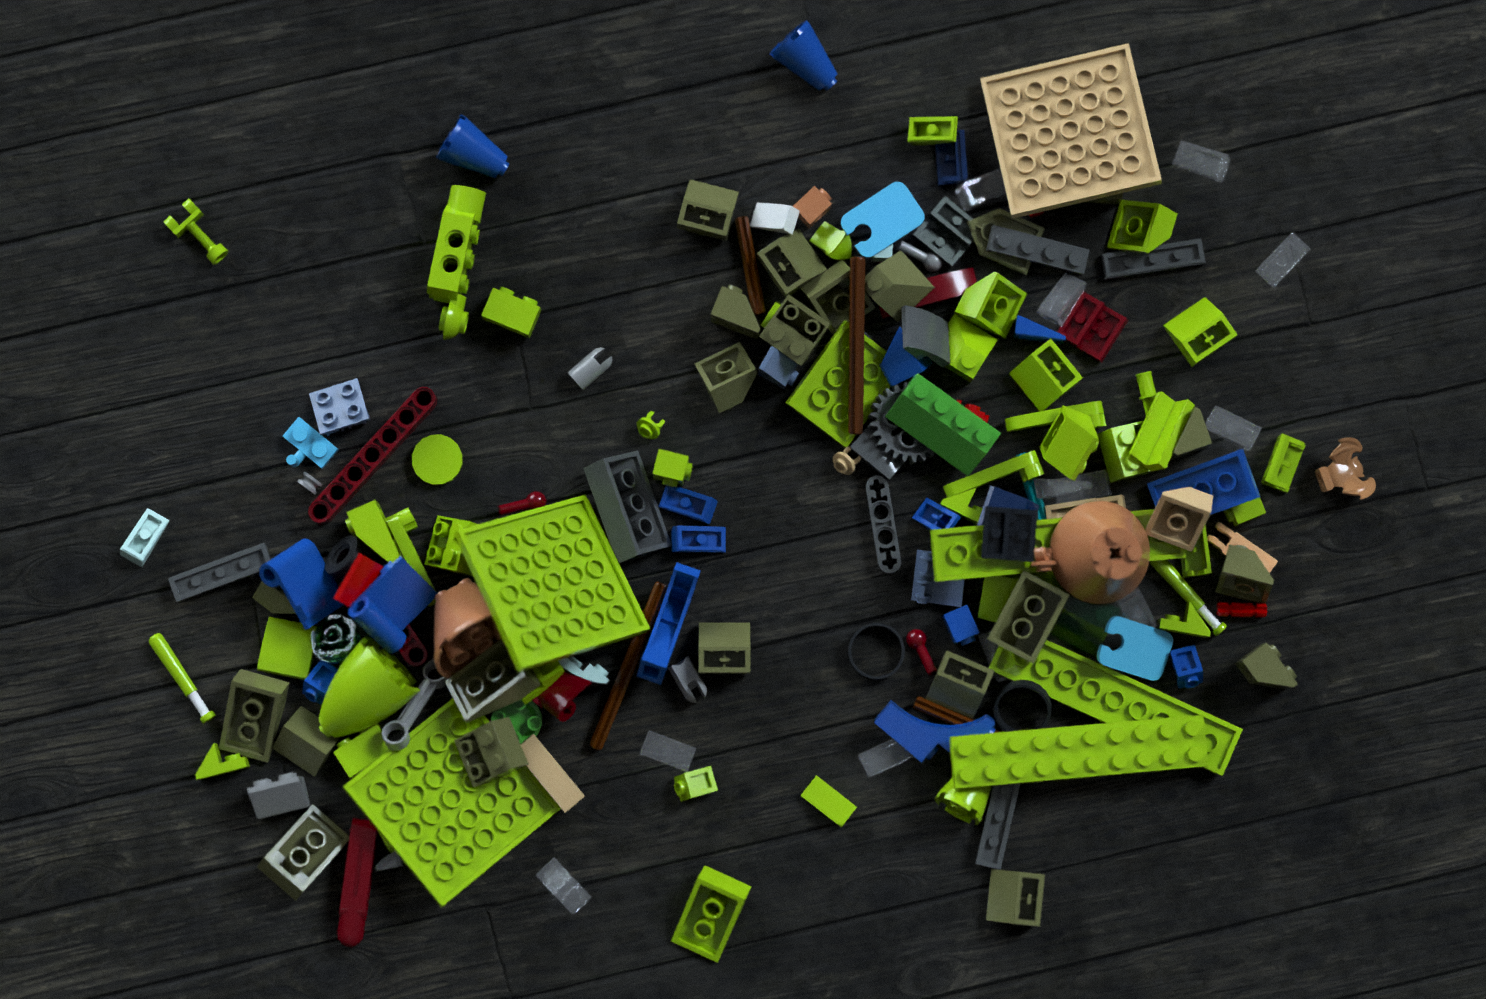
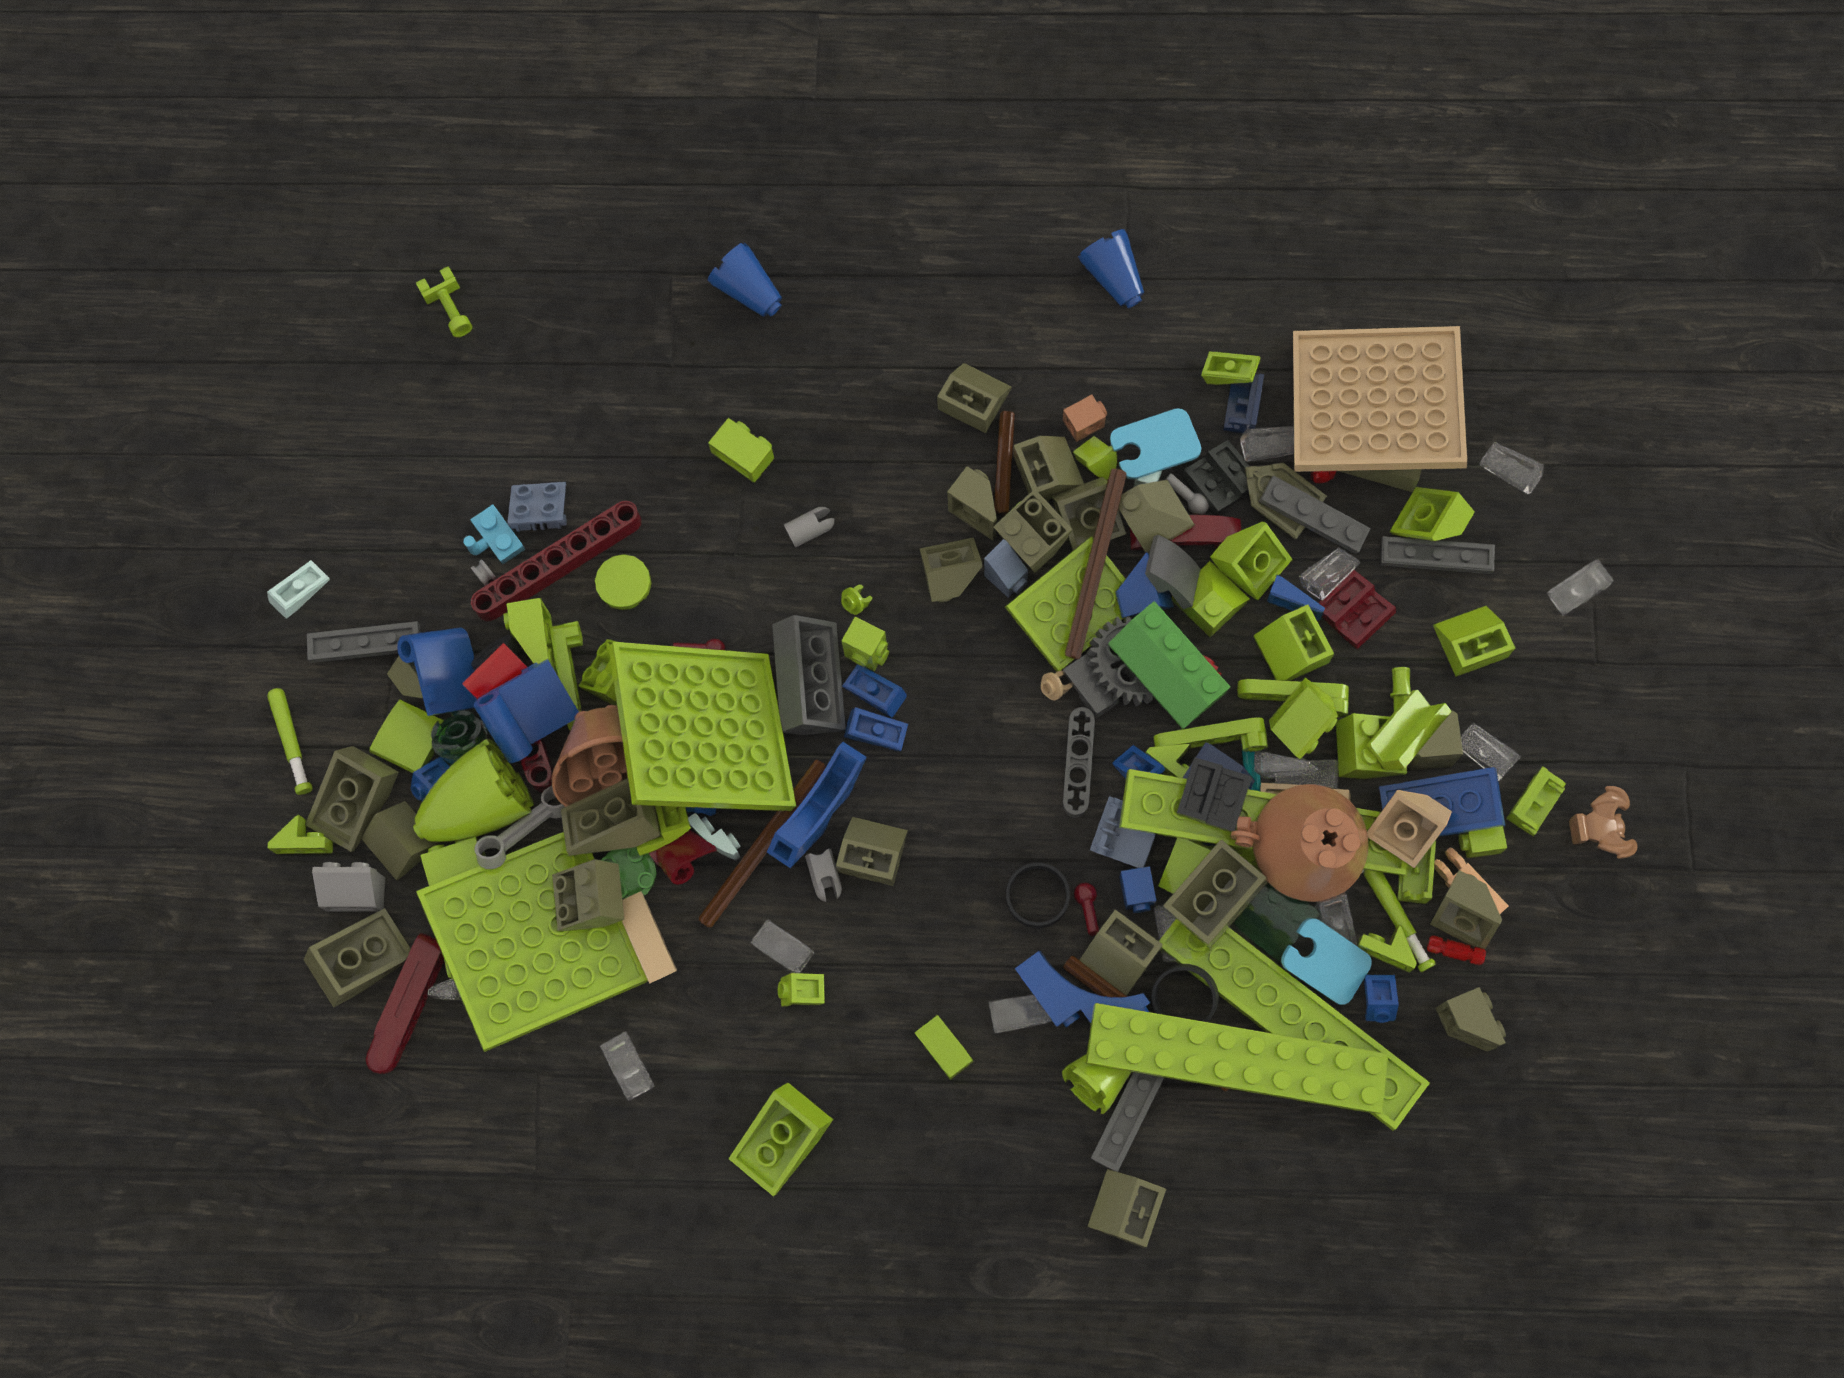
camera: 25 degrees right, 10 degrees down
lime brick [427,185,486,340] -> none
white slope [750,202,800,235] -> none

